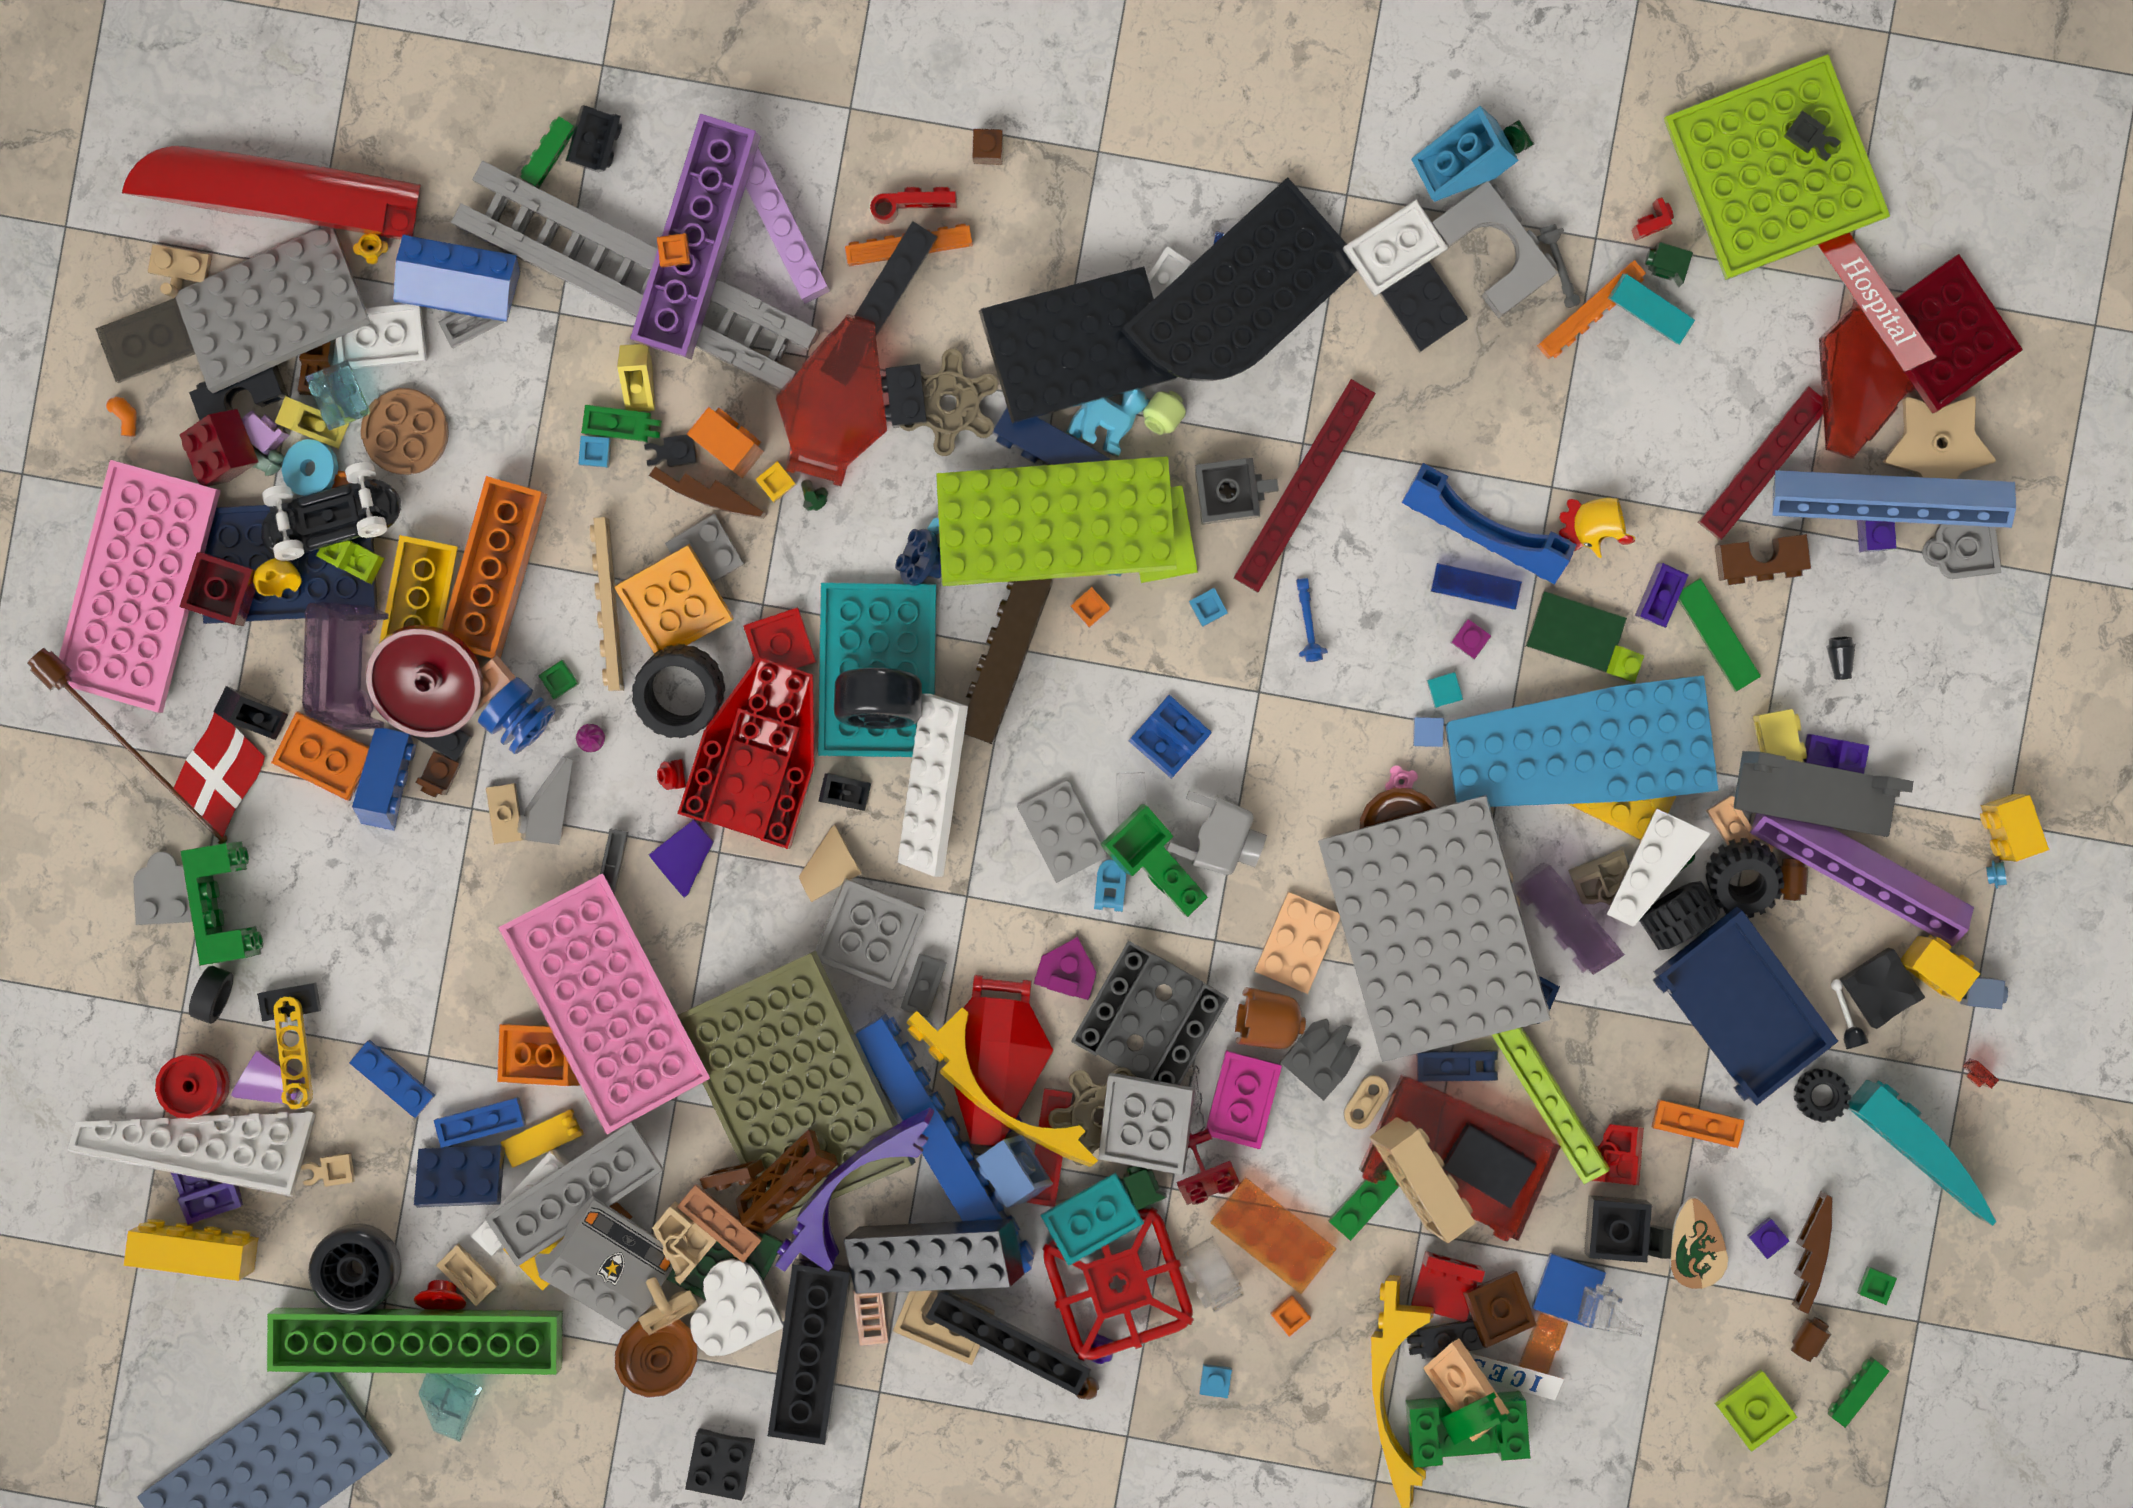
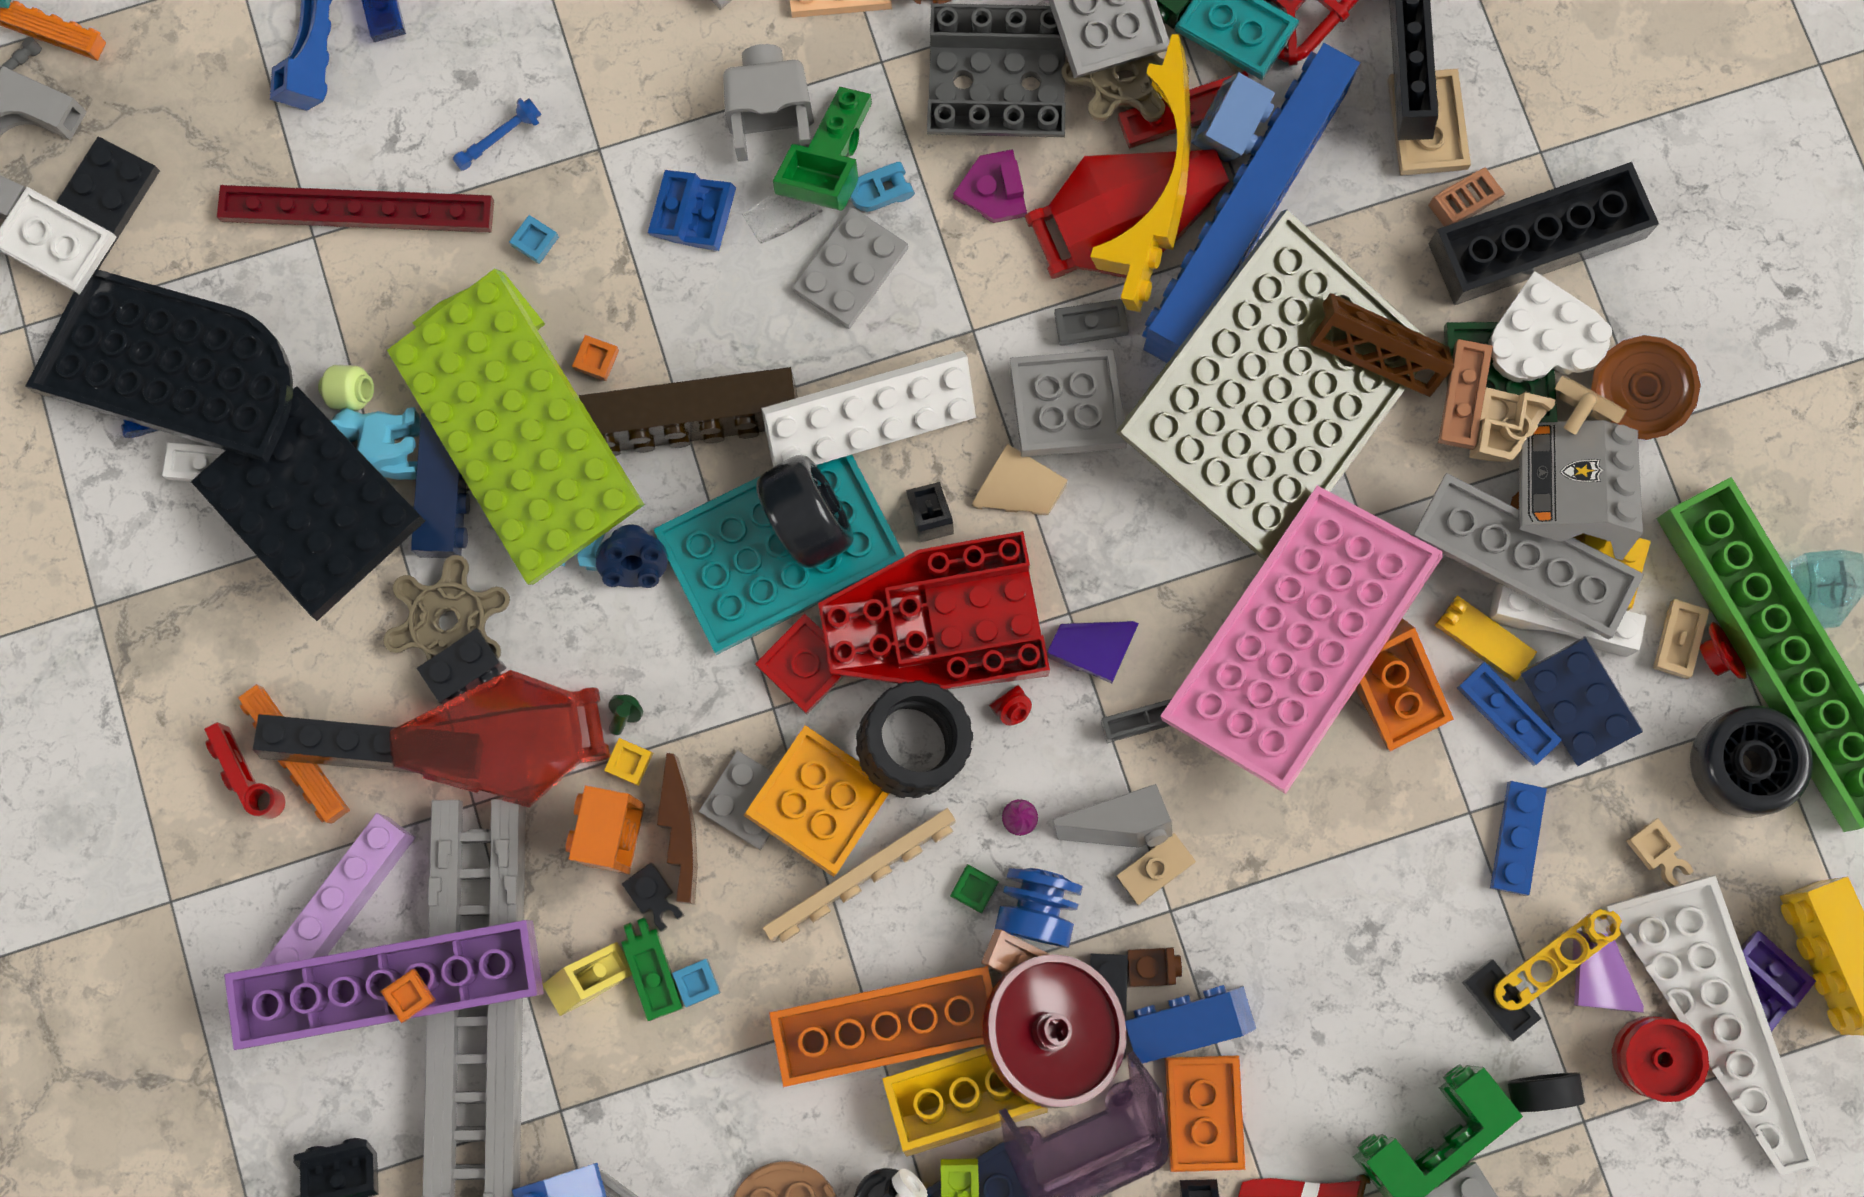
camera: 115 degrees left, 10 degrees down
black brick [685,1428,755,1501] -> none
reddish brown plate [700,1159,765,1191] -> none
dark purple slope [775,1108,934,1272] -> none
brick [844,1219,1025,1294] -> none
reddish brown brick [972,129,1004,165] -> none
dark grey hinge [1195,458,1279,525] -> none

